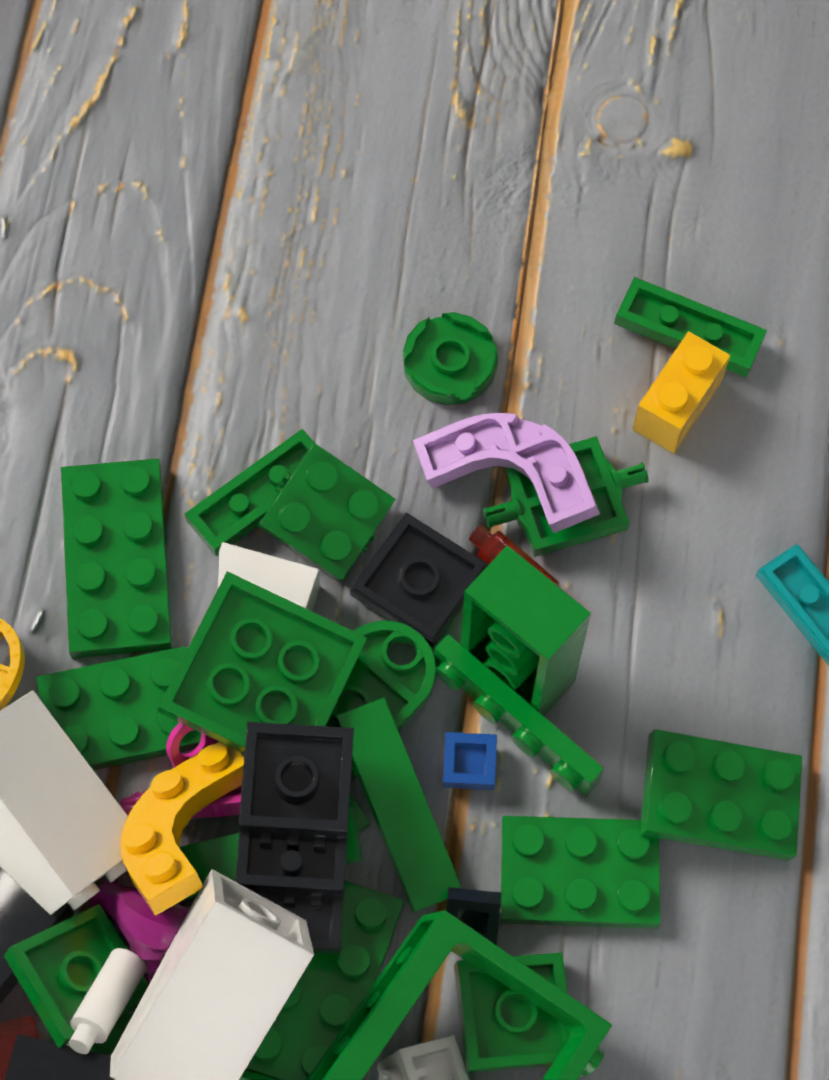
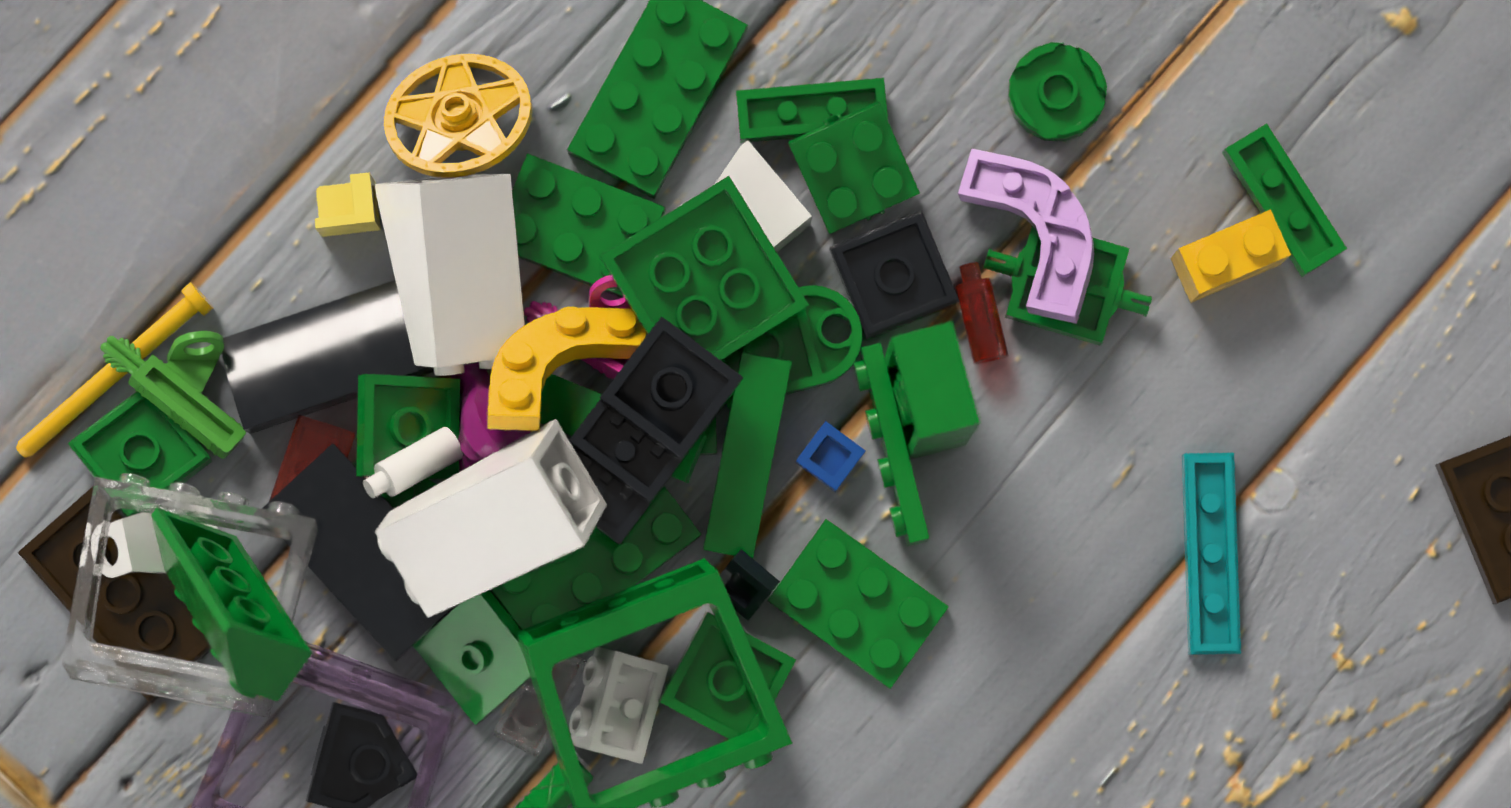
camera: 35 degrees right, 15 degrees up
green plate [640,729,802,861] -> none

